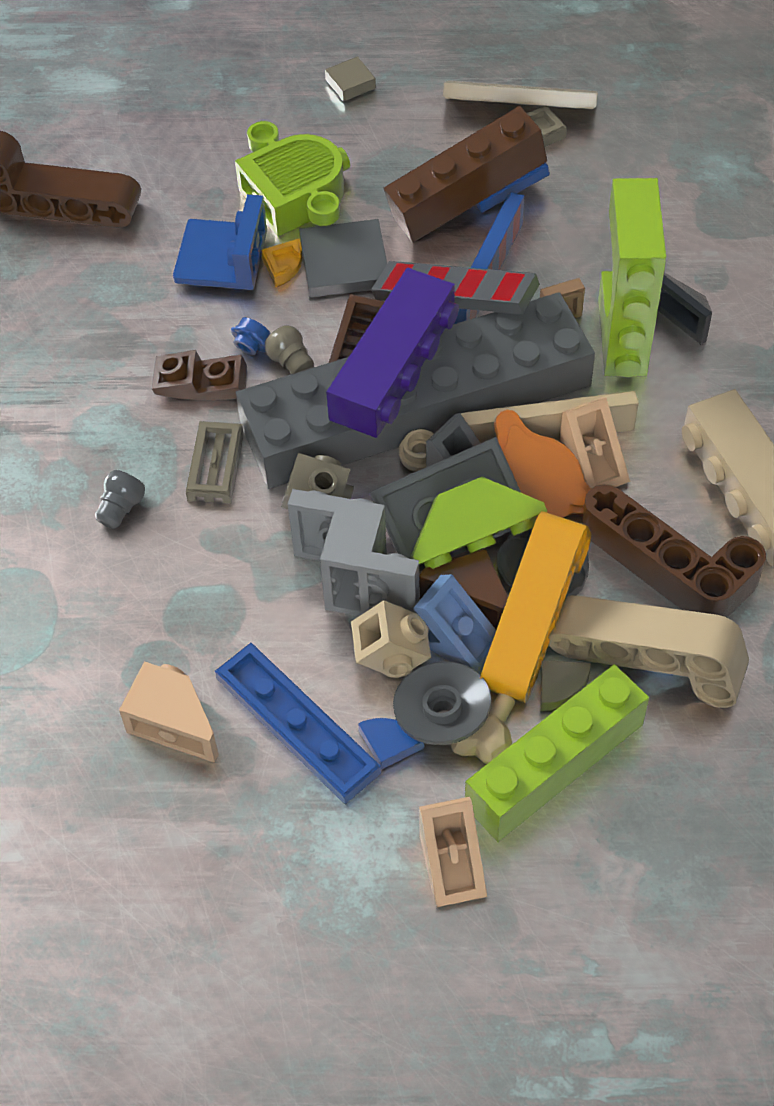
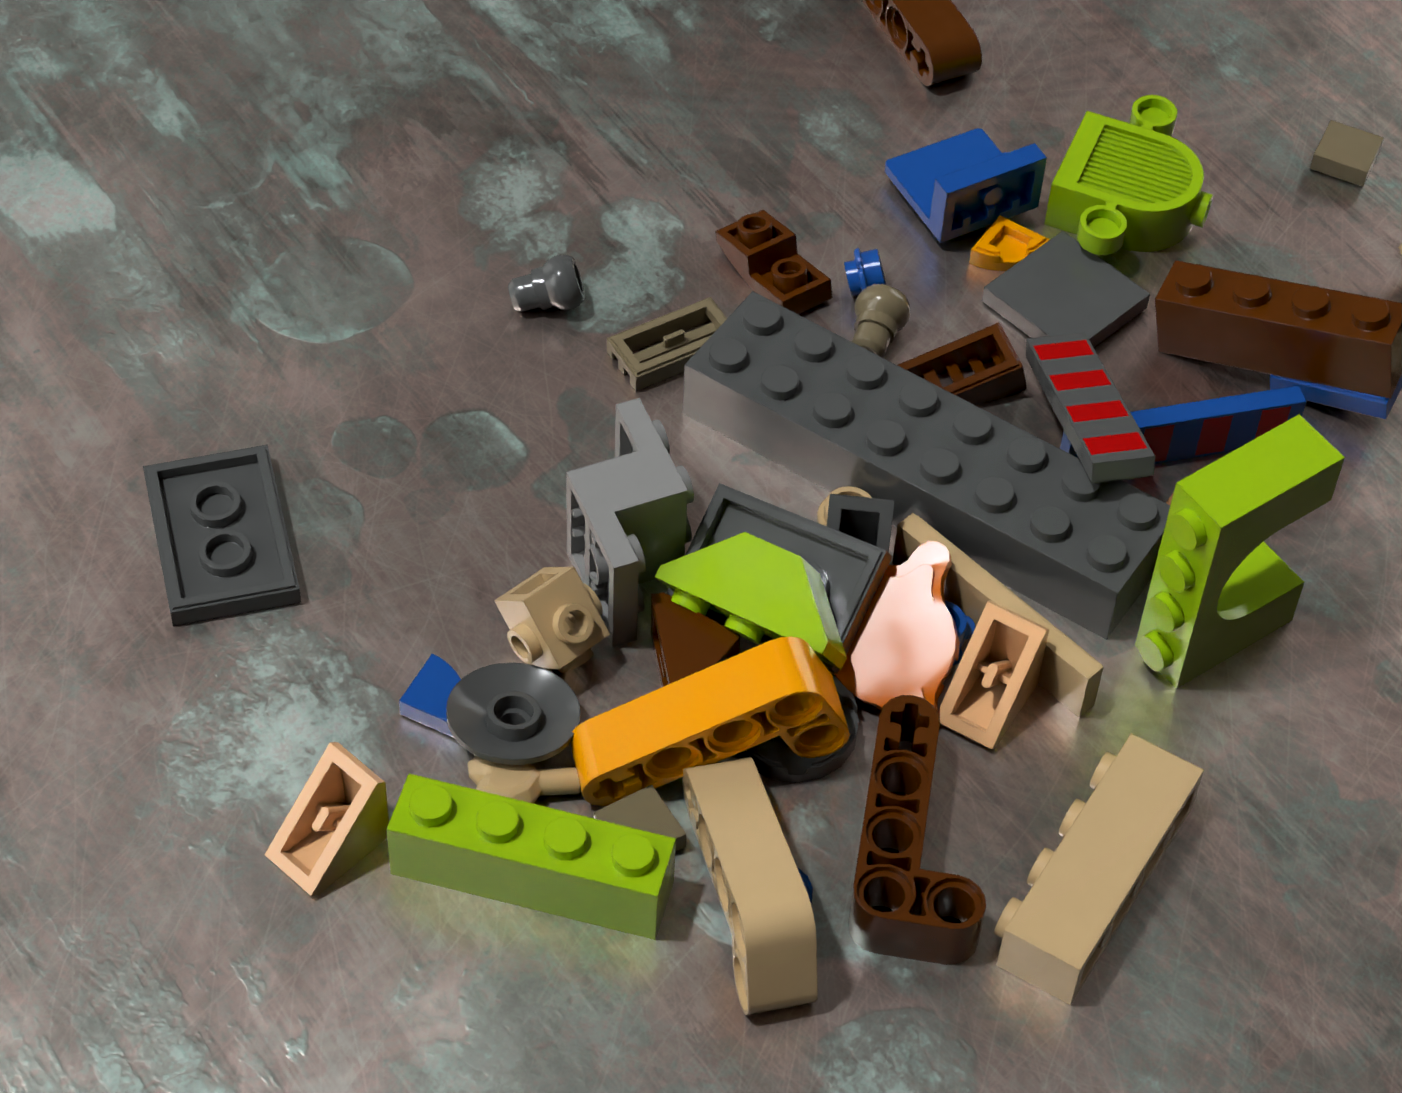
camera: 50 degrees right, 5 degrees down
light nougat slope [119,661,219,763] -> none
blue tile [215,642,381,805] -> none
dark tan brick [281,453,354,509] -> none
dark purple brick [326,267,459,438] -> none
medium blue slope [413,574,496,675] -> none
black slope [658,273,712,345] -> none
none -> dark grey tile [143,445,301,626]

